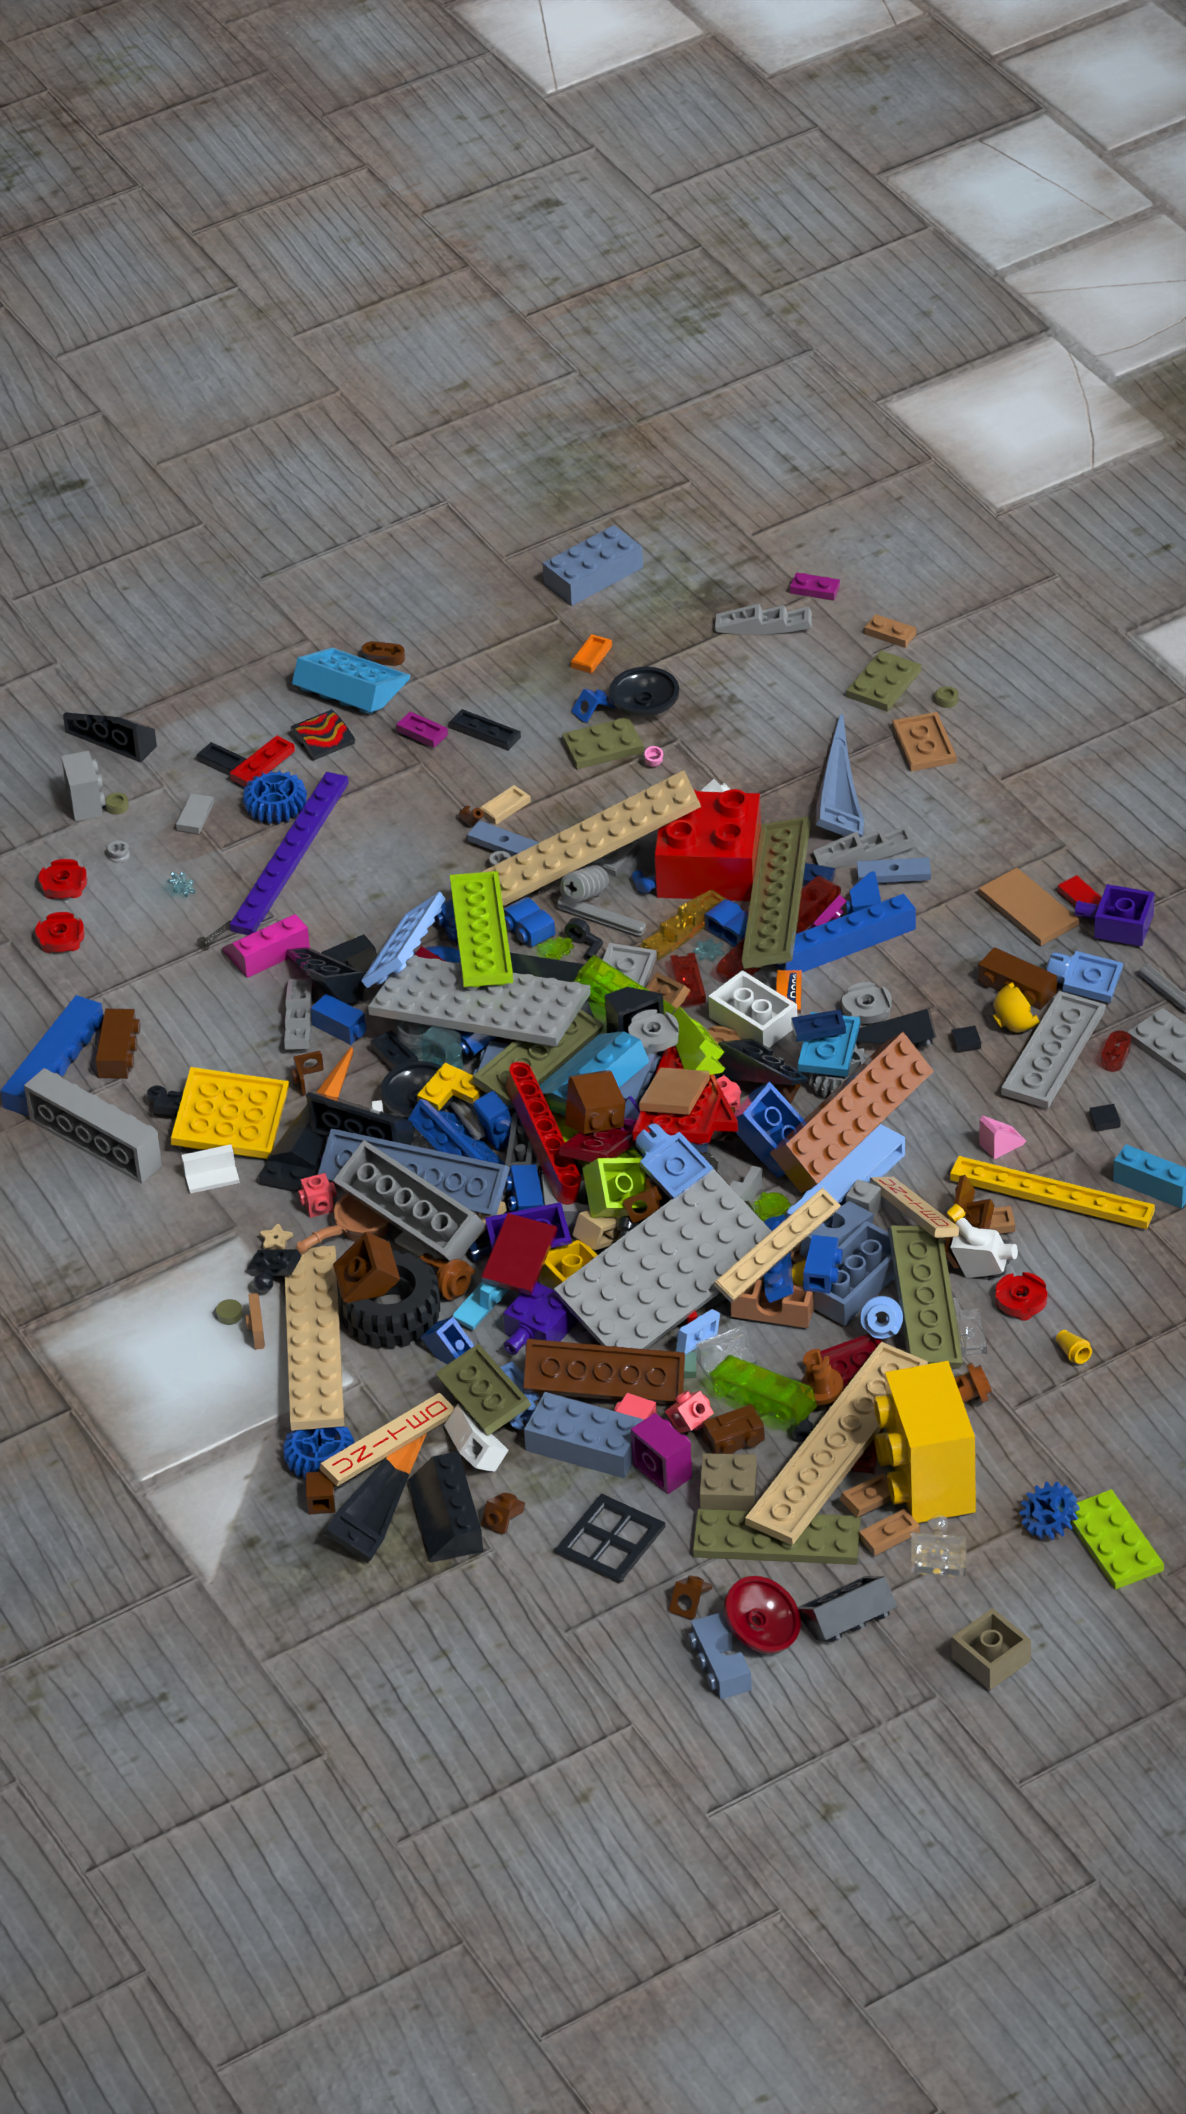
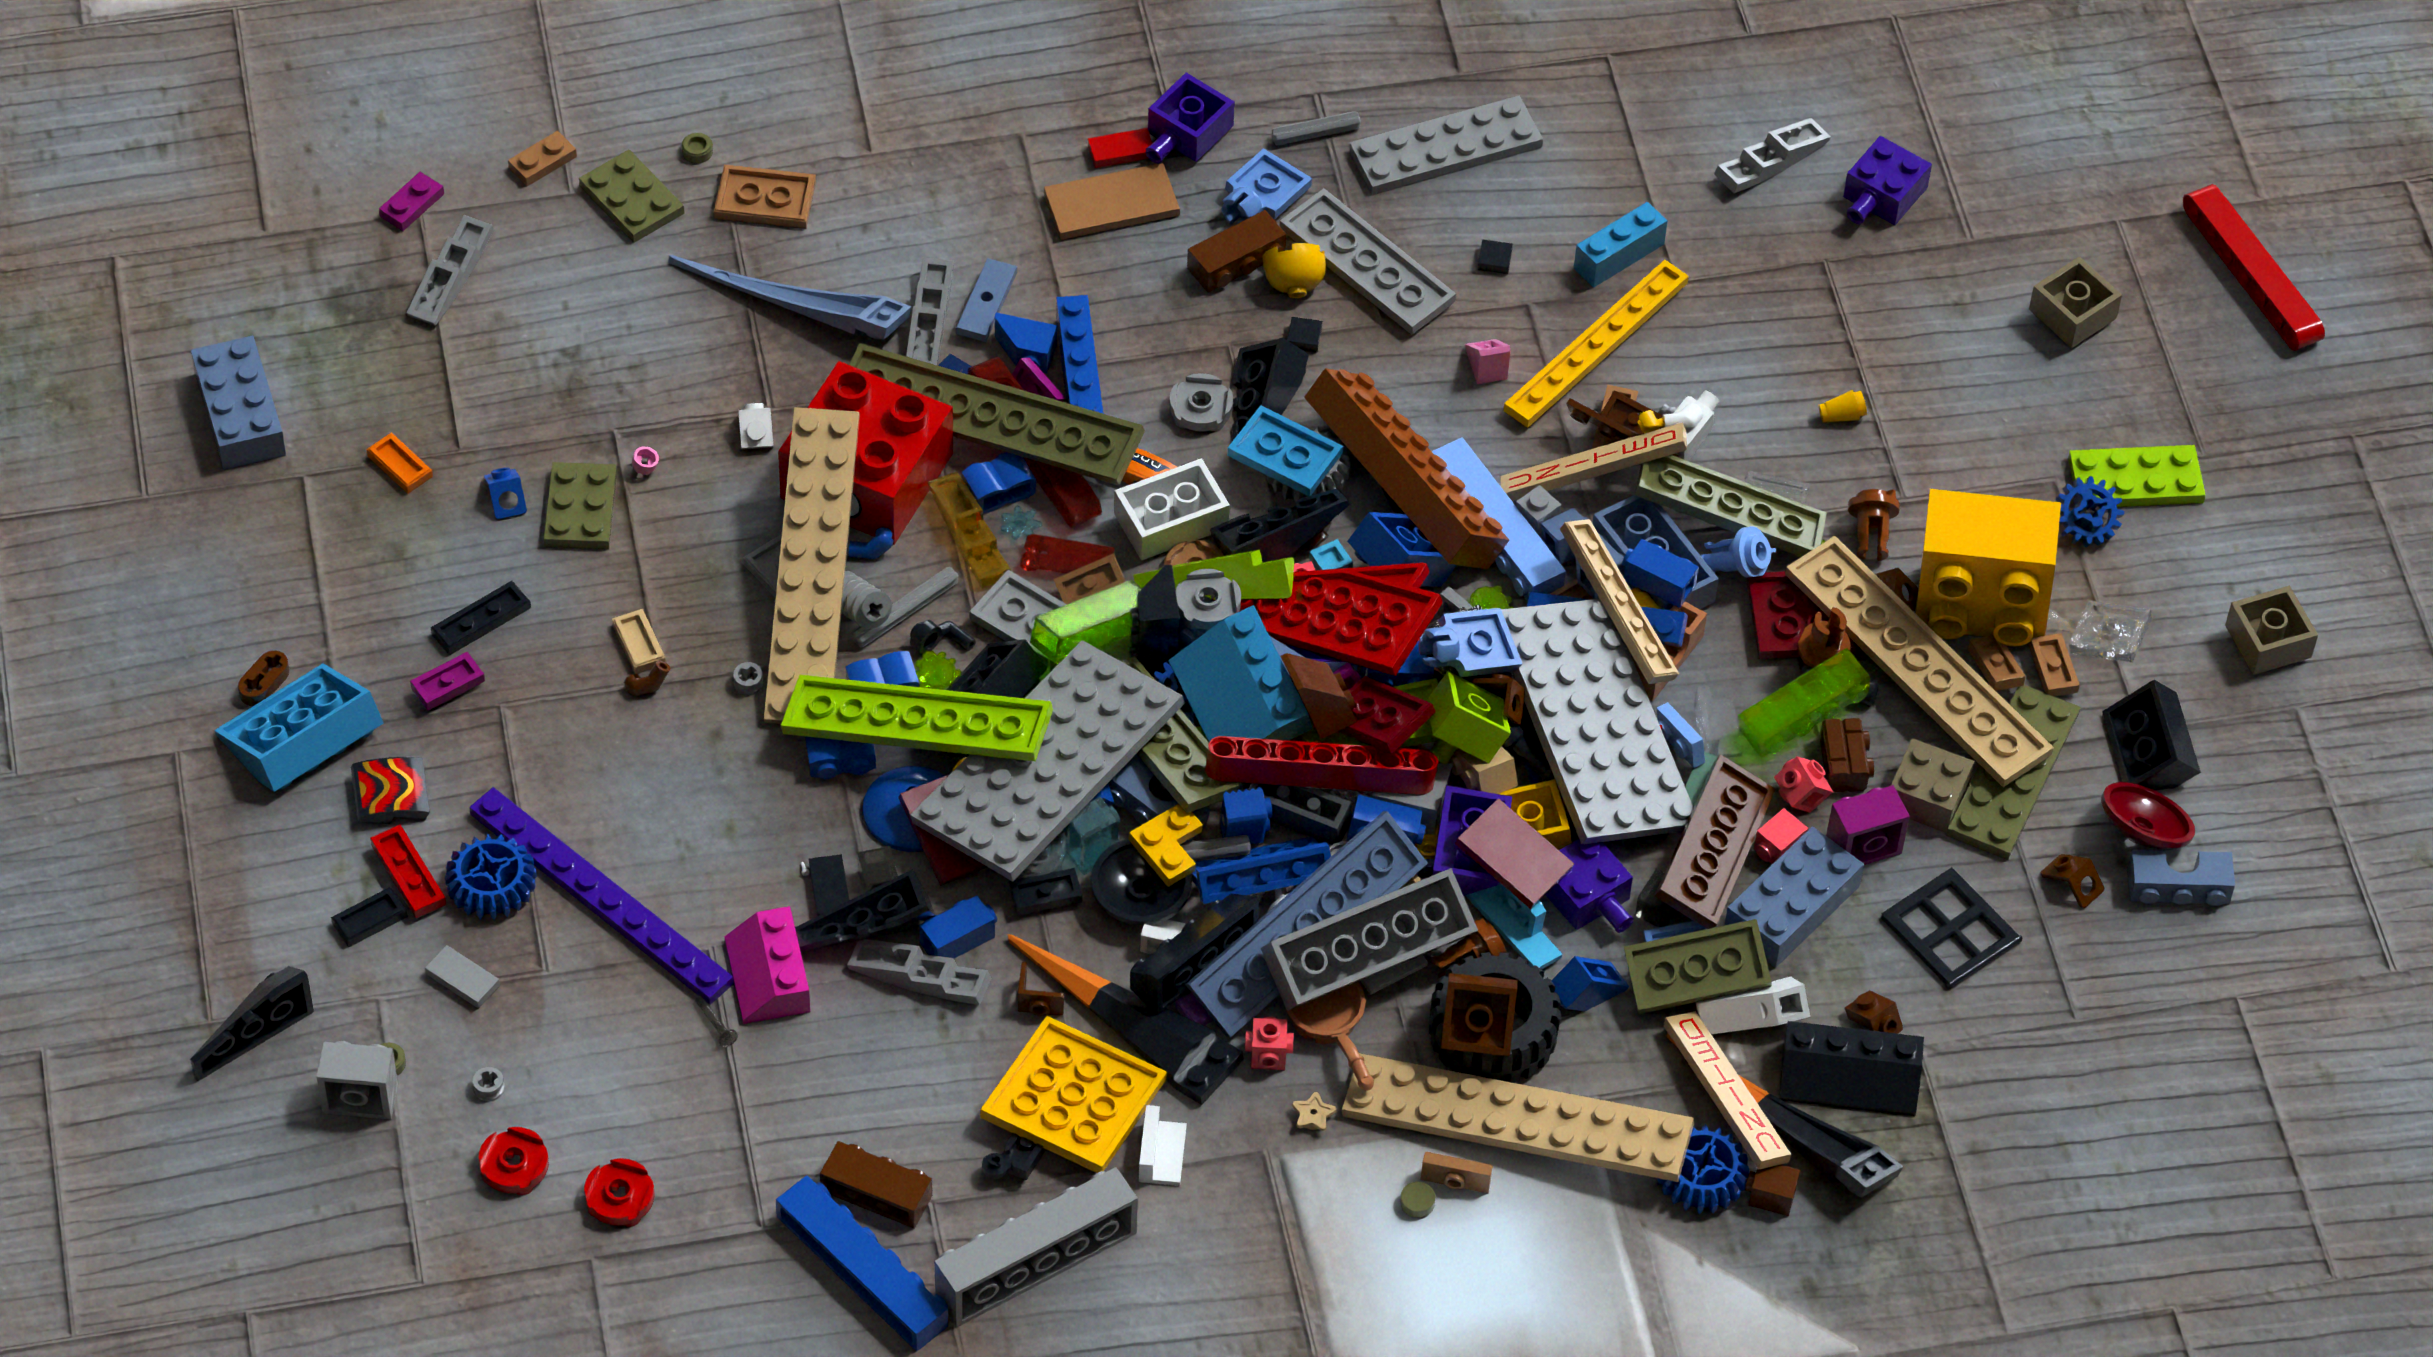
camera: 75 degrees left, 10 degrees up
clear light blue plant [167,872,196,897] -> none
black plate [247,1249,302,1293] -> none
light blue plate [361,891,446,988] -> none
sand blue tile [467,821,540,857] -> none
black dish [609,666,679,717] -> none
medium nougat tile [639,1068,710,1115] -> none
dark blue plate [791,1009,846,1042] -> none
red plate [995,1272,1048,1321] -> none
clear red beam [1101,1030,1131,1072] -> none

